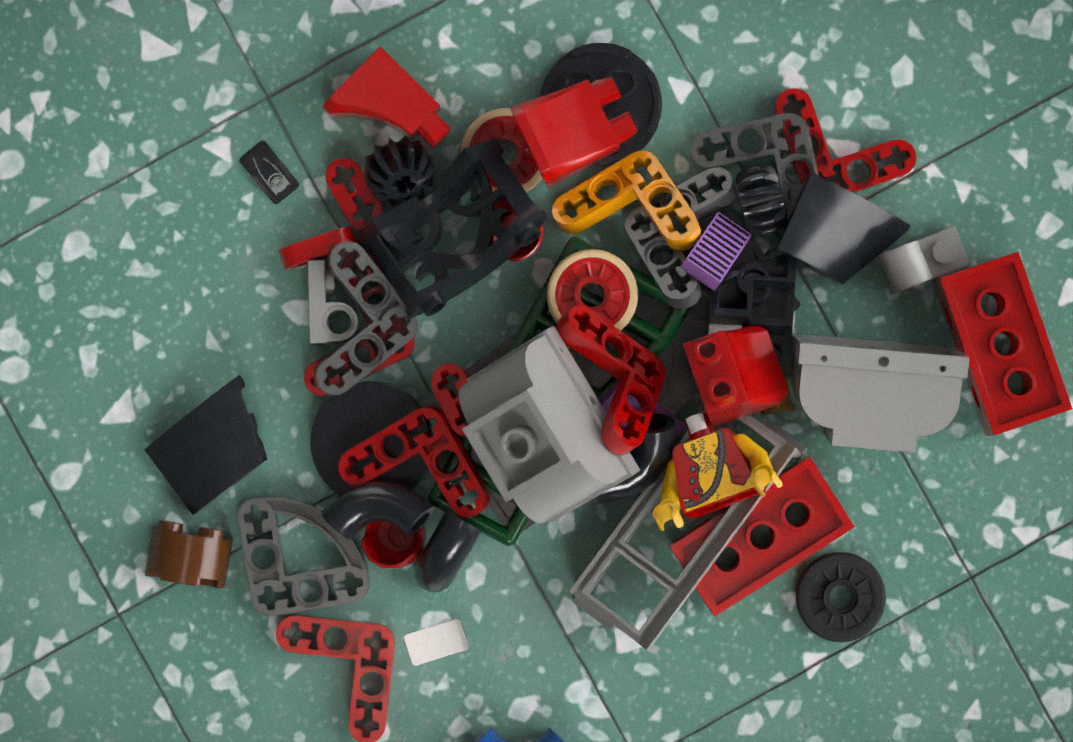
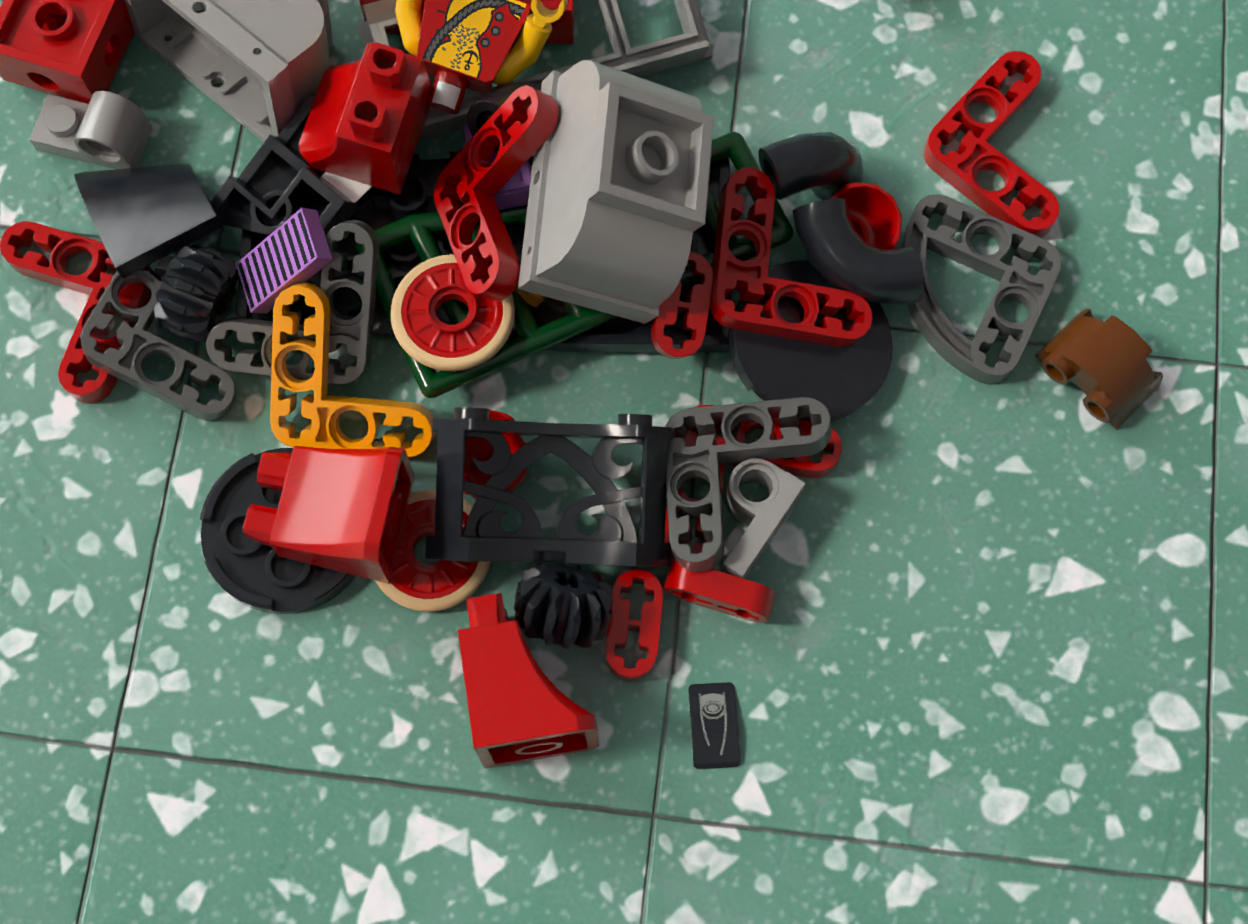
camera: 150 degrees left, 15 degrees down
black slope [145,375,267,515] -> none
white sticker [404,619,468,666] -> none

